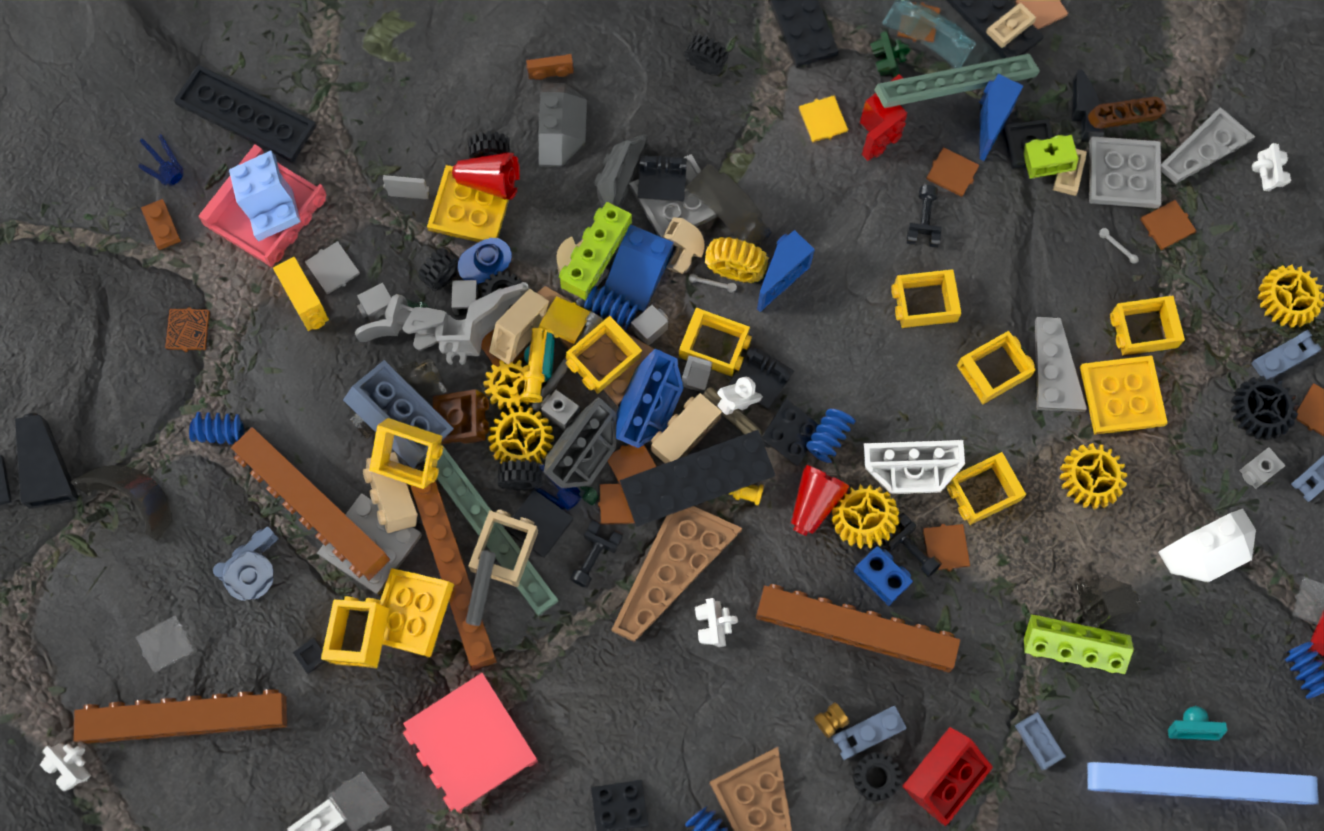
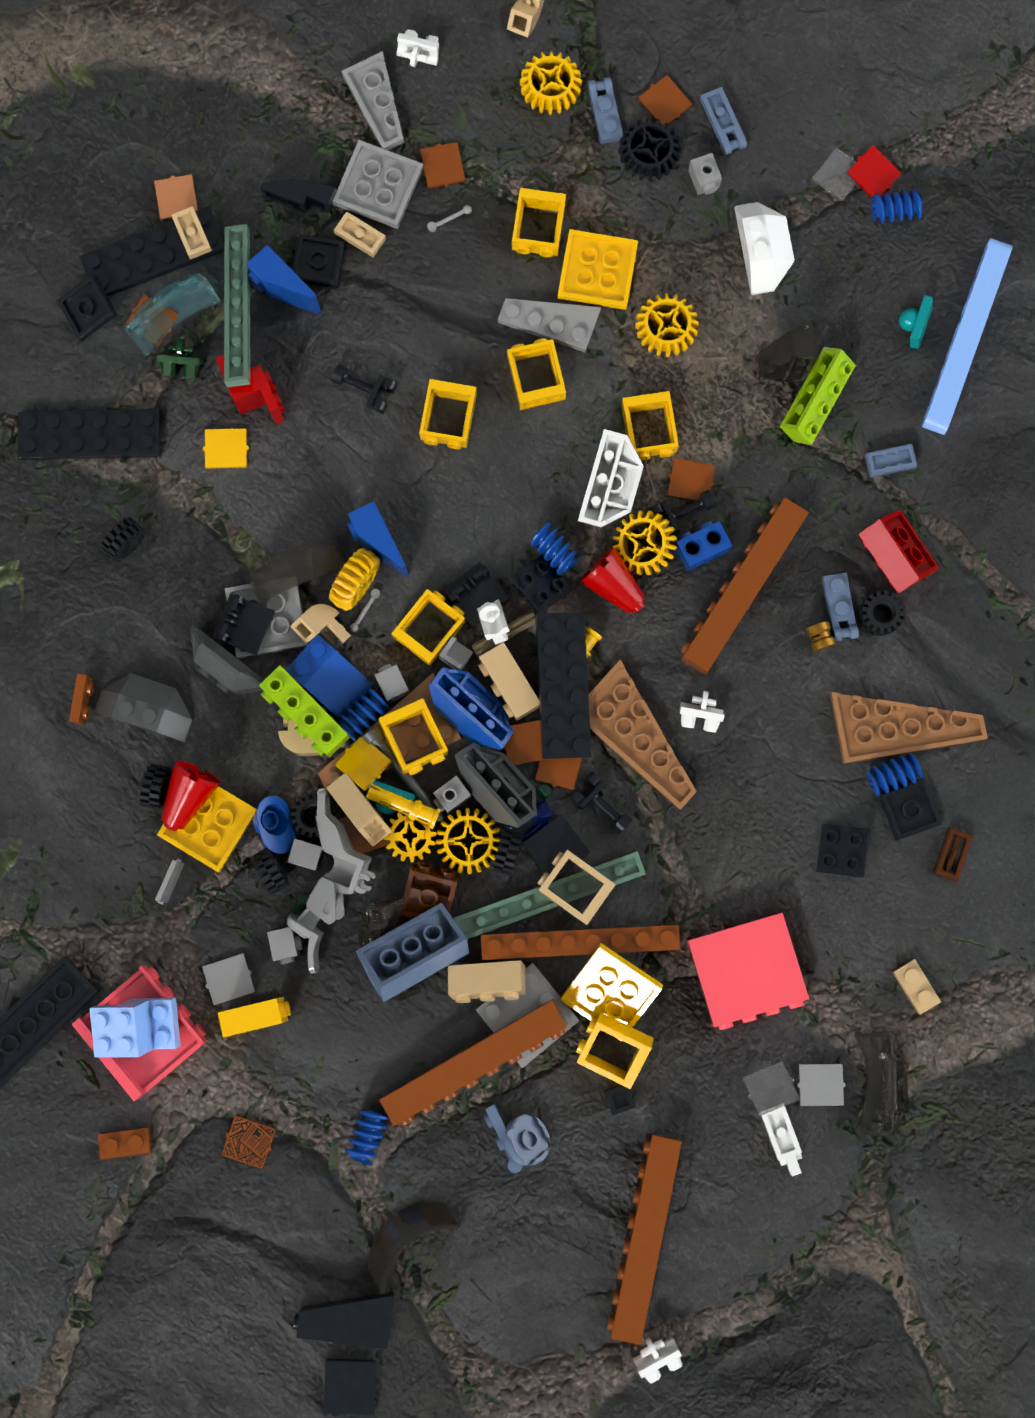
camera: 70 degrees left, 10 degrees up
clear piece [136,615,195,673] -> none
clear blue plant [139,135,184,186] -> none
yellow window [369,418,443,489] -> none
dark grey axle [466,550,496,626] -> none
dark orange piece [926,147,979,197] -> none
lime brick [1024,135,1078,178] -> none
reddish brown beam [1088,97,1166,128] -> none

